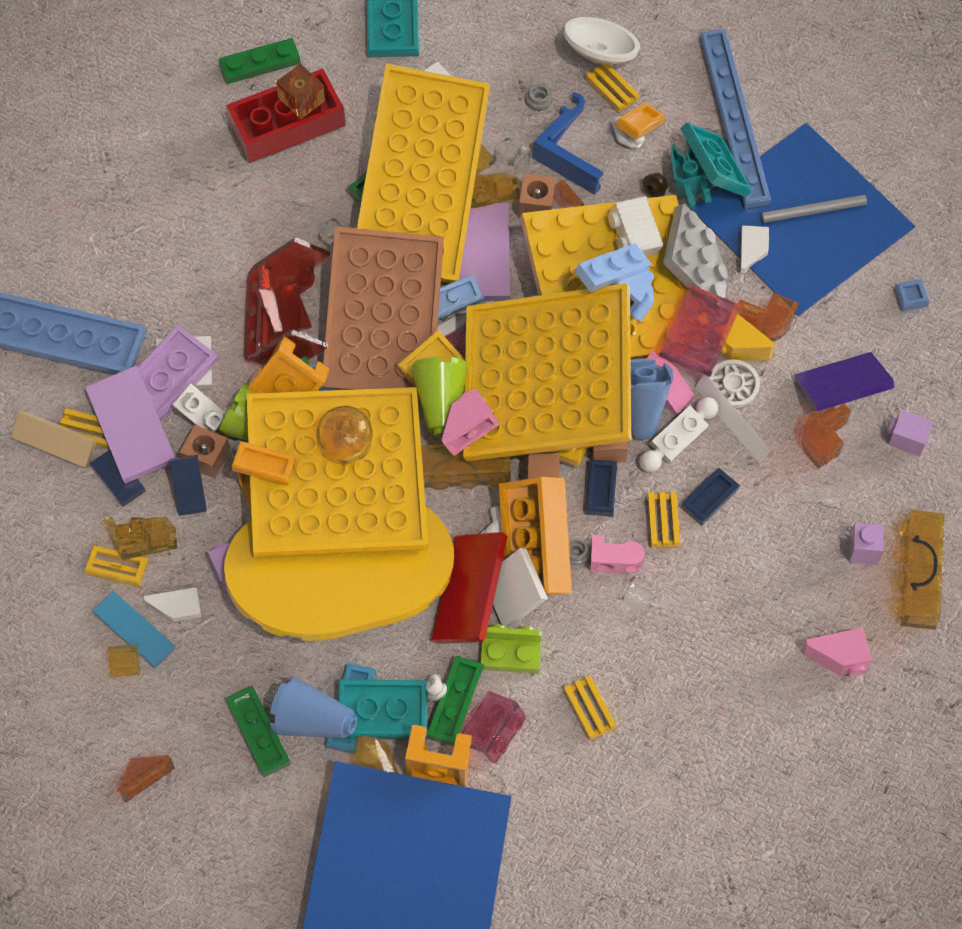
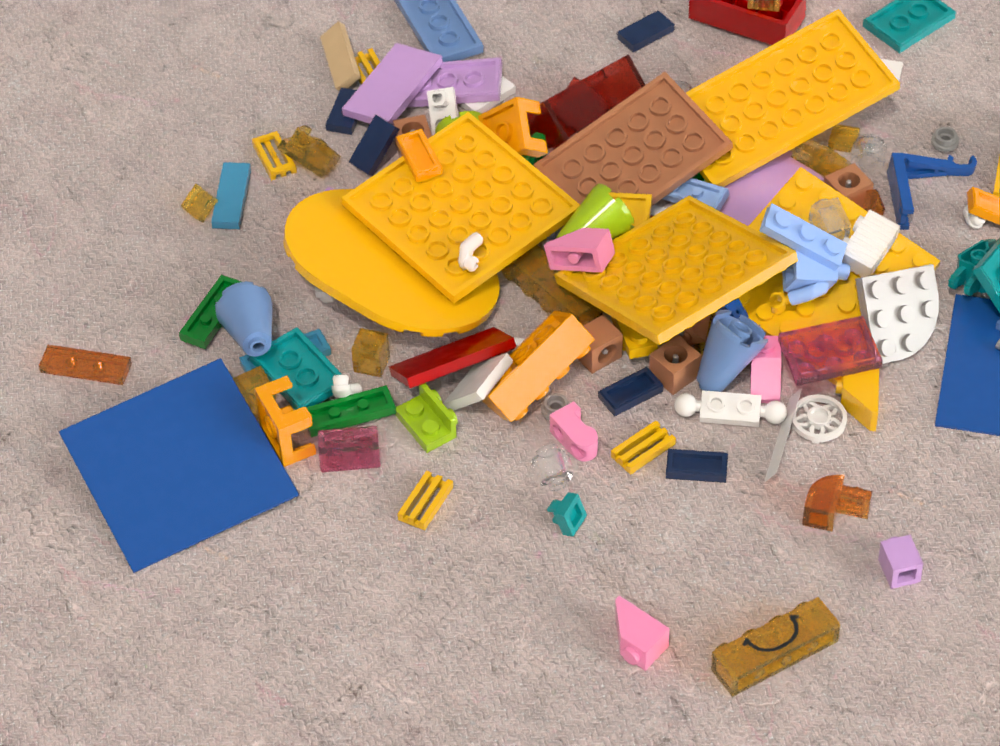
camera: 55 degrees right, 15 degrees down
clear orange slope [118,755,175,803] -> none
white tile [144,587,202,622] -> none
clear yellow cylinder [316,405,373,465] -> none
dark brown plate [643,173,668,197] -> none
clear orange brick [735,293,799,342] -> none
white tile [740,226,769,273] -> none
dark purple tile [795,352,894,411] -> none
lavender brick [849,523,884,565] -> none
none -> clear orange tile [39,345,132,385]
none -> clear yellow brick [351,328,390,377]
none -> white arm [458,232,483,272]
none -> teal tile [547,492,587,537]
none -> dark blue tile [617,10,675,53]
none -> clear brick [808,197,851,241]

